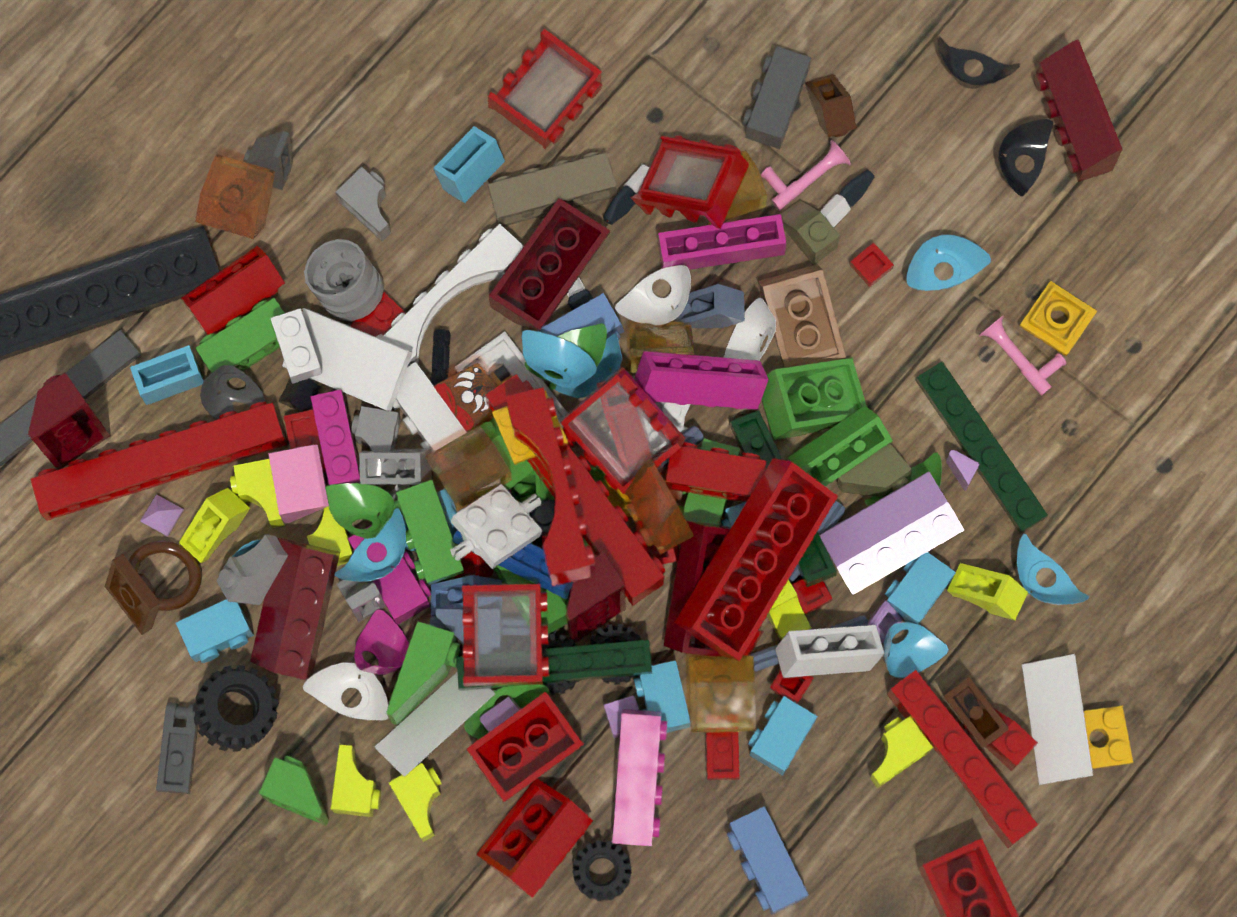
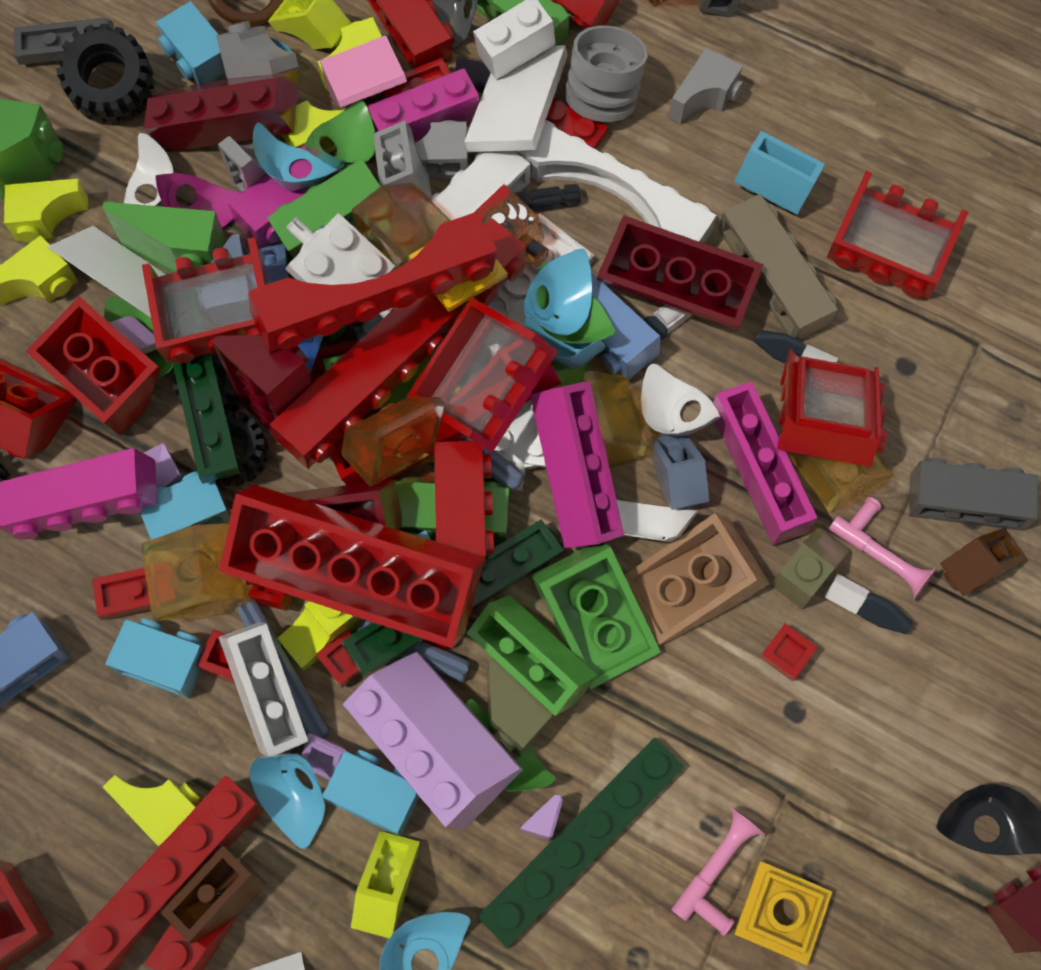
camera: 75 degrees right, 5 degrees down
medium azure piece [907,235,991,291] -> none

